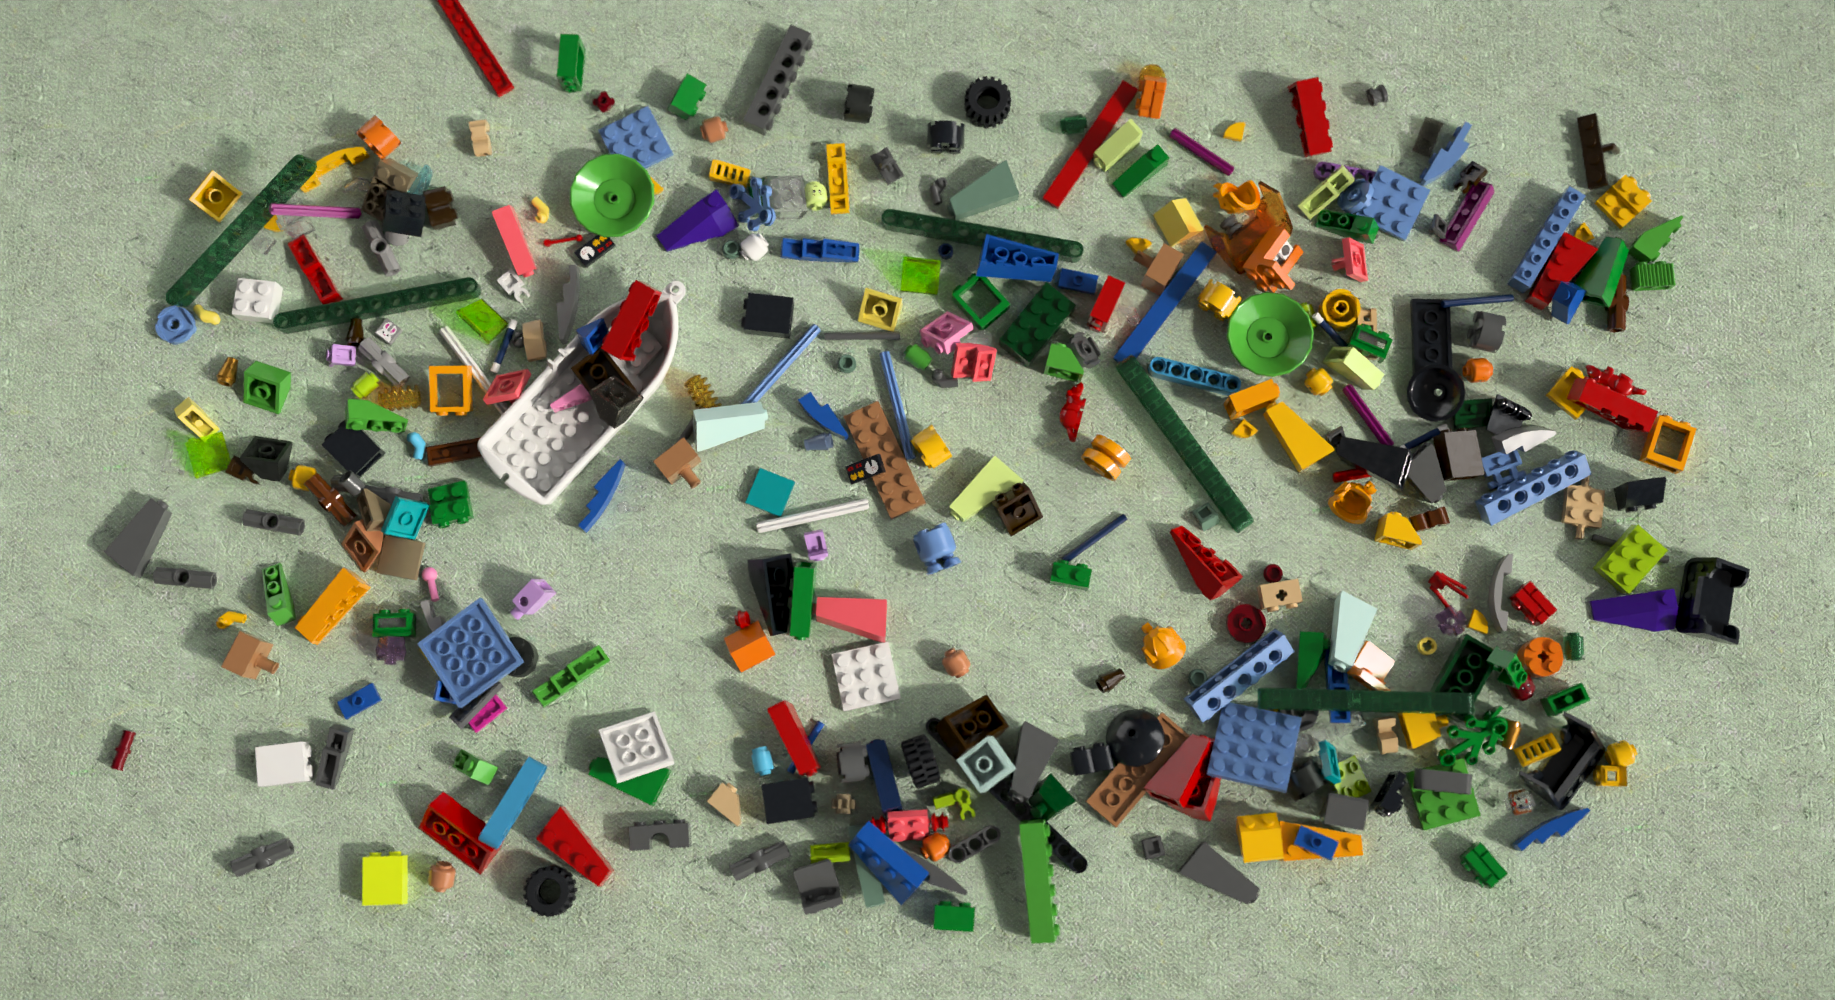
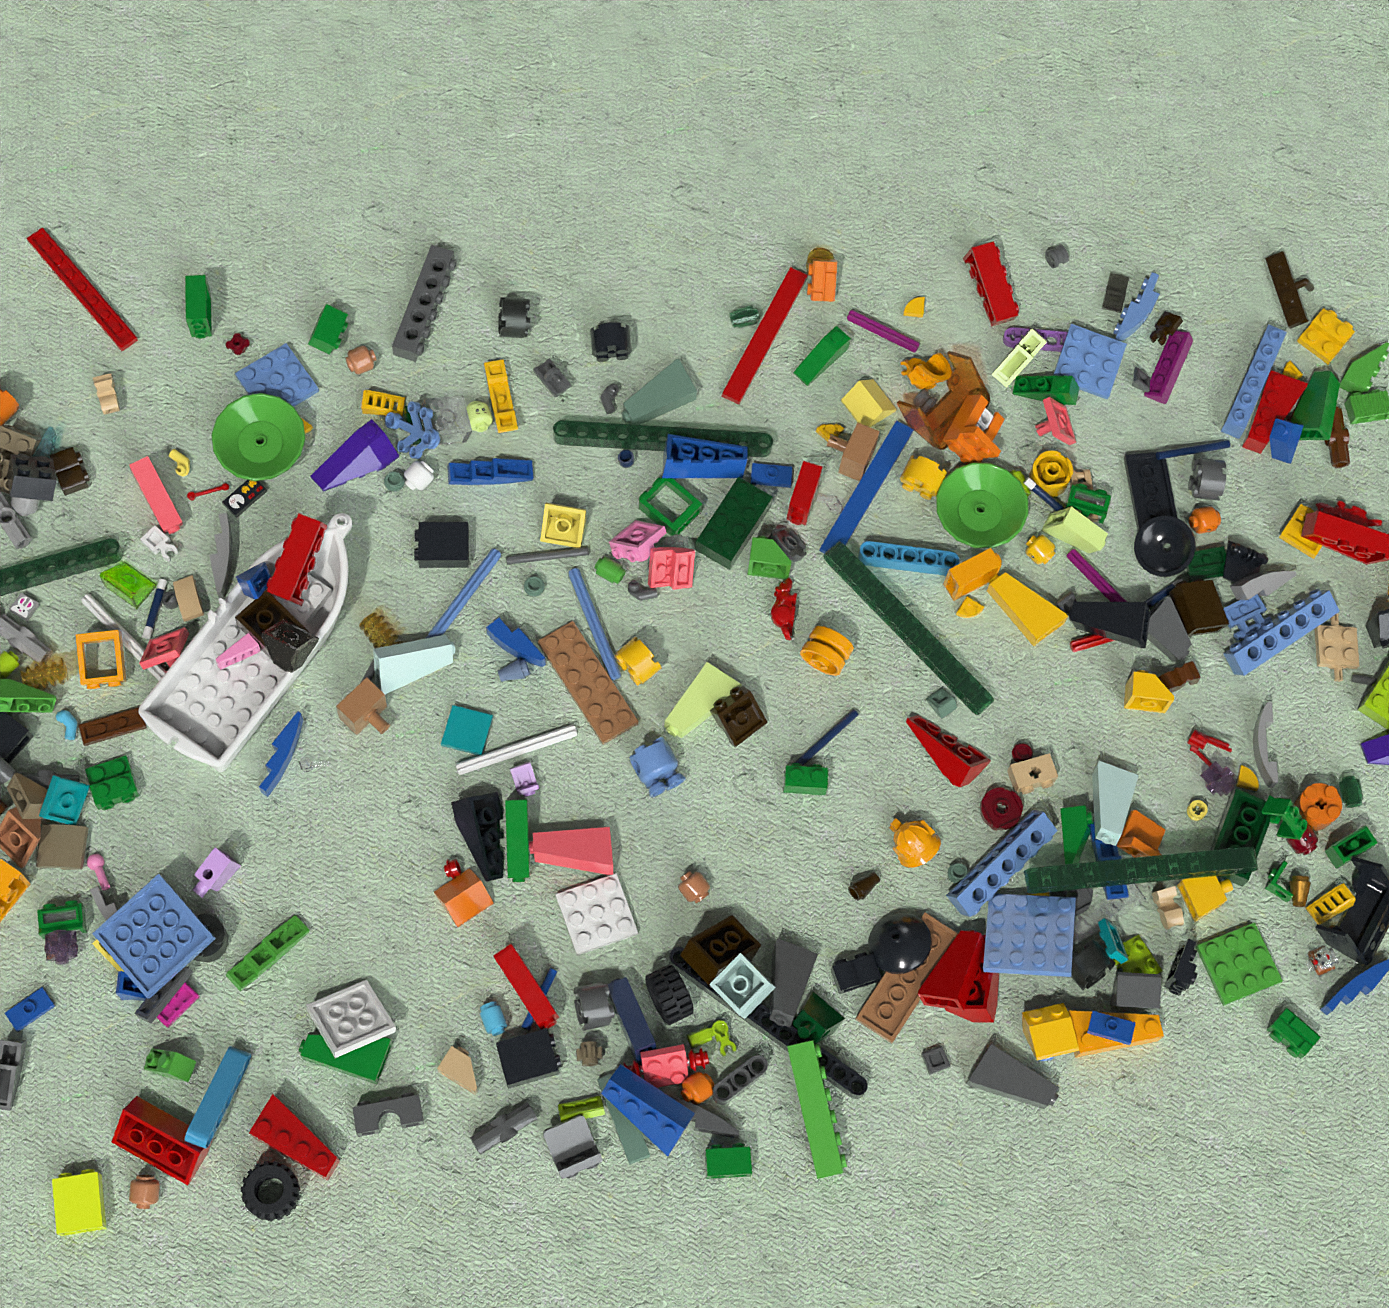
camera: 15 degrees left, 10 degrees down
tile [845,454,886,485] -> none
clear neon green slope [900,256,941,295] -> none
black tyre [964,76,1011,128] -> none
yellowish green slope [1093,119,1143,172] -> none
light orange helmet [1328,481,1377,524] -> none
medium blue plate [1337,178,1374,214] -> none
dark grey beam [1413,769,1472,795] -> none
green plant [1438,715,1508,766] -> none
red brick [1509,581,1557,626] -> none

